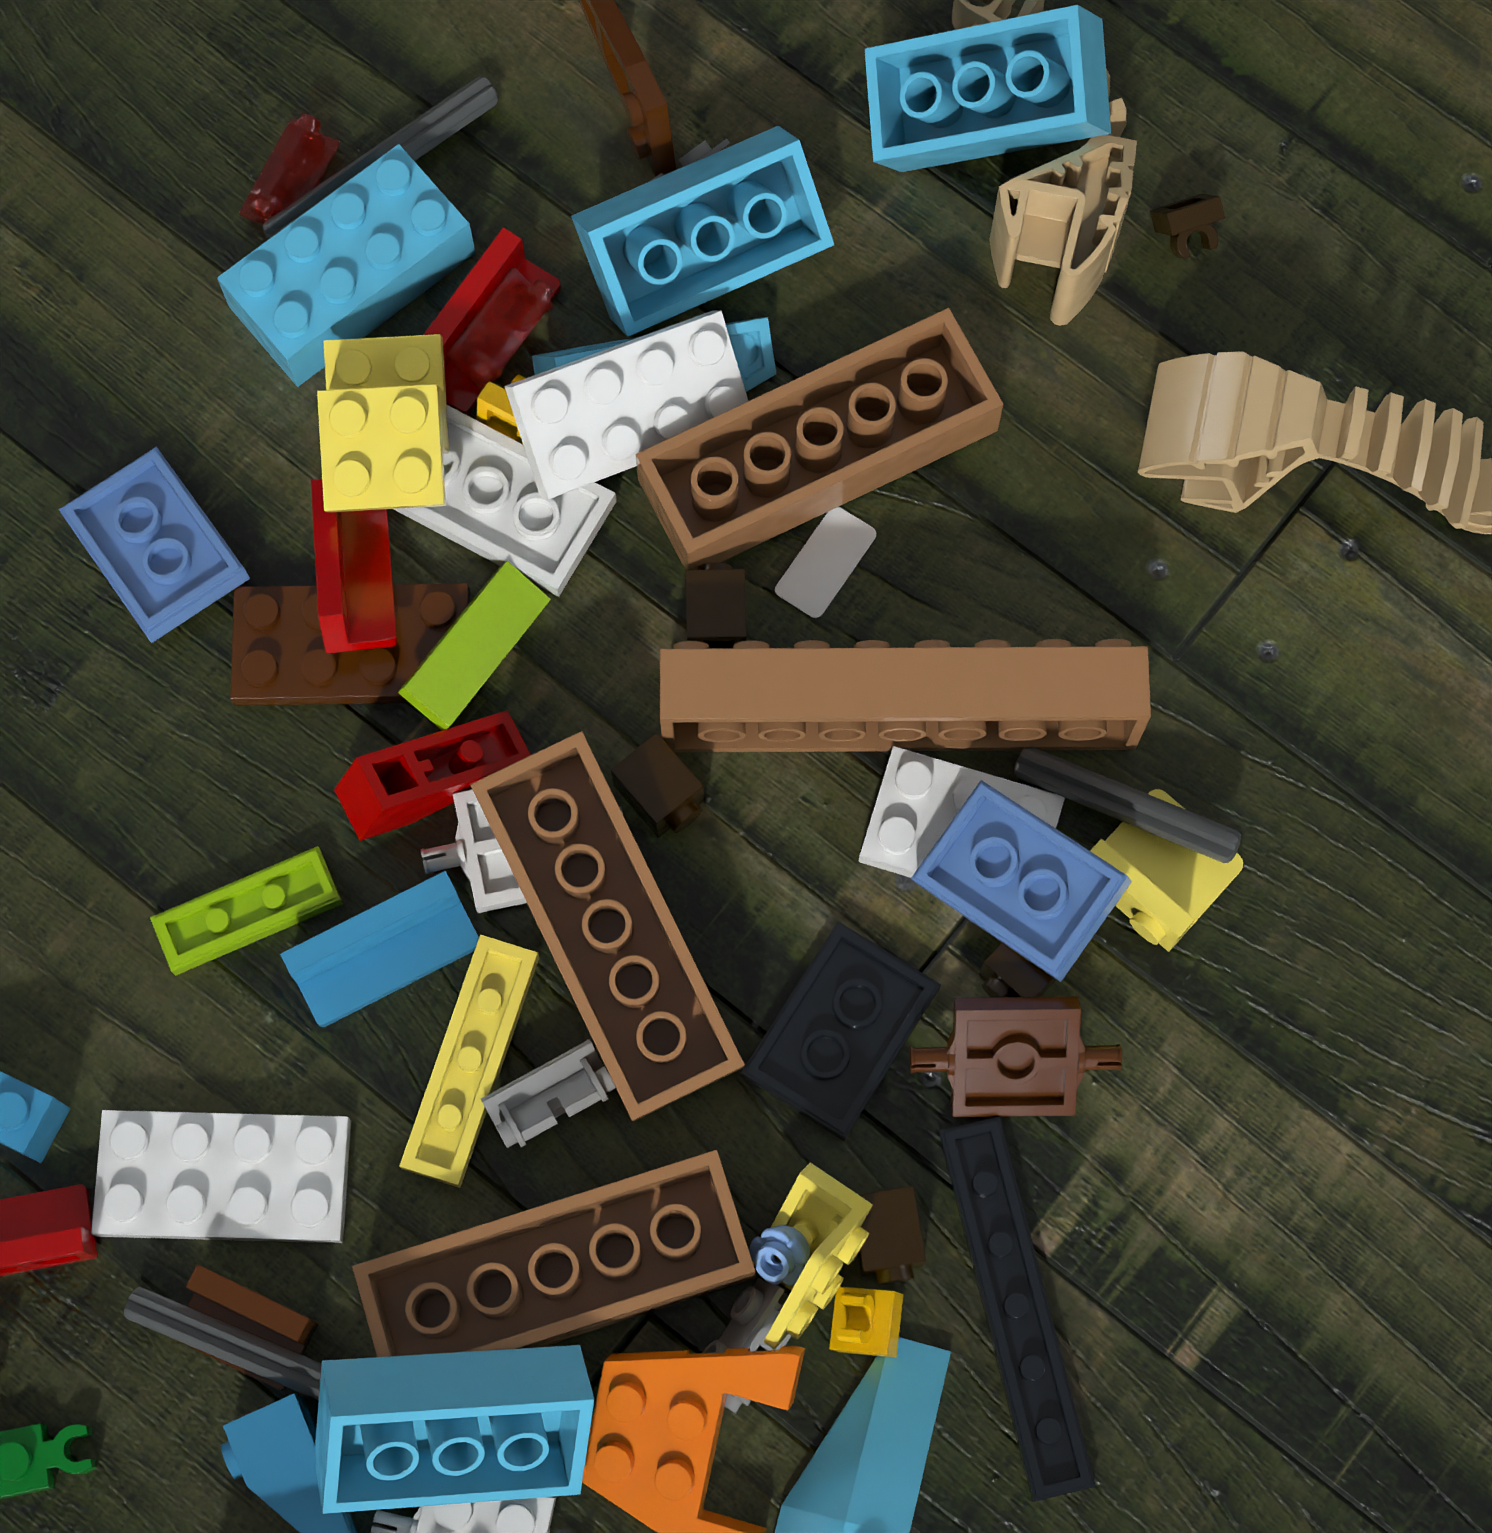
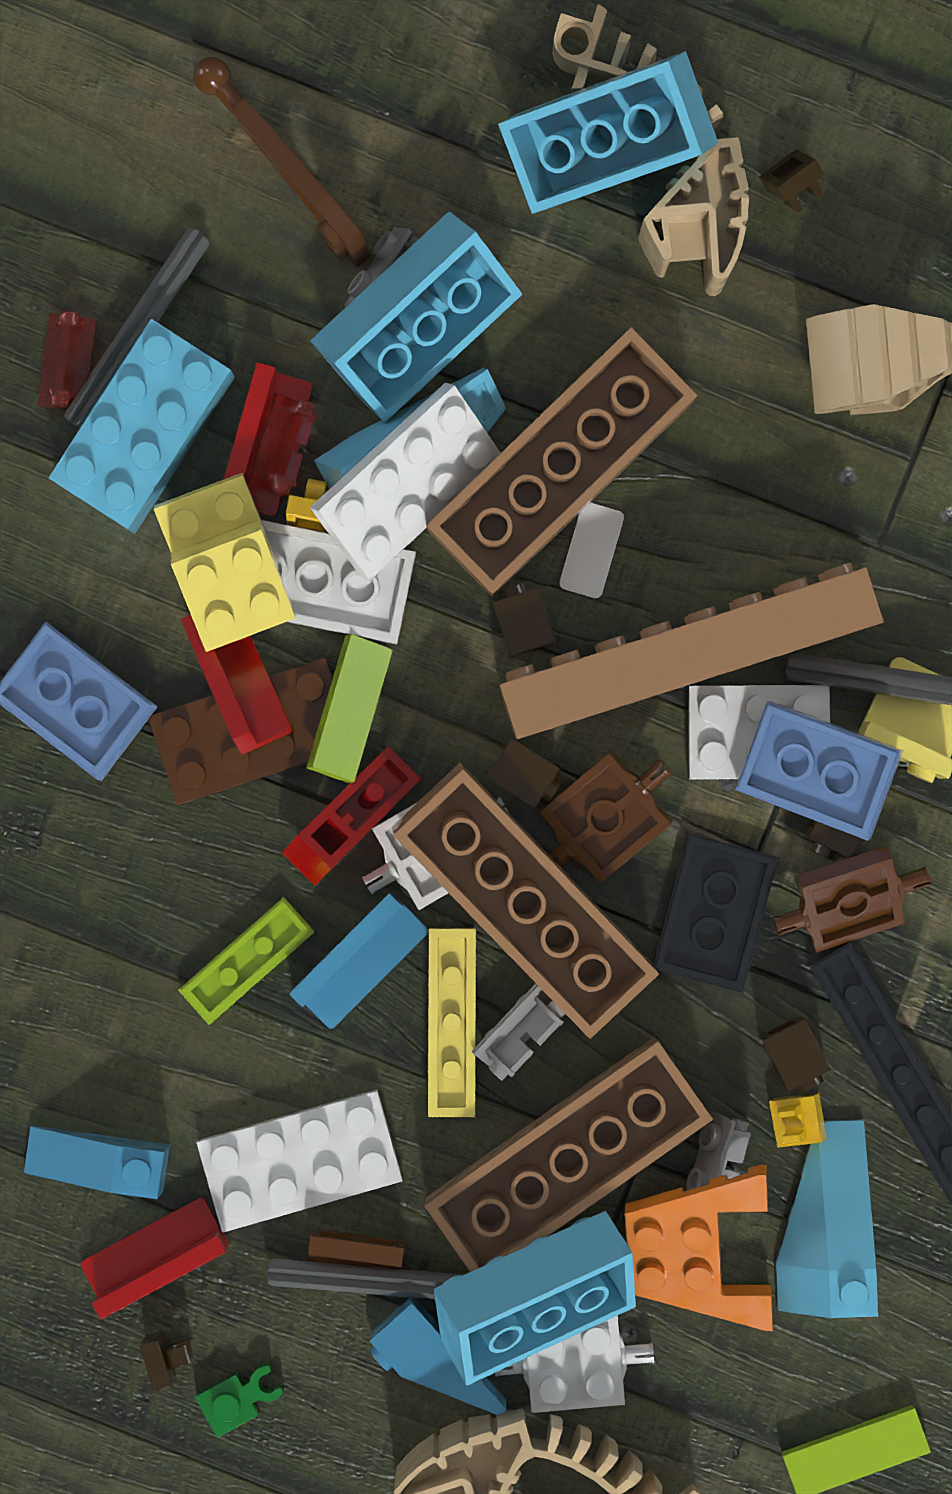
camera: 20 degrees left, 15 degrees up
light blue plate [749,1225,810,1286] -> none
light yellow bracket [752,1162,873,1350] -> none
none -> reddish brown plate [539,750,673,883]

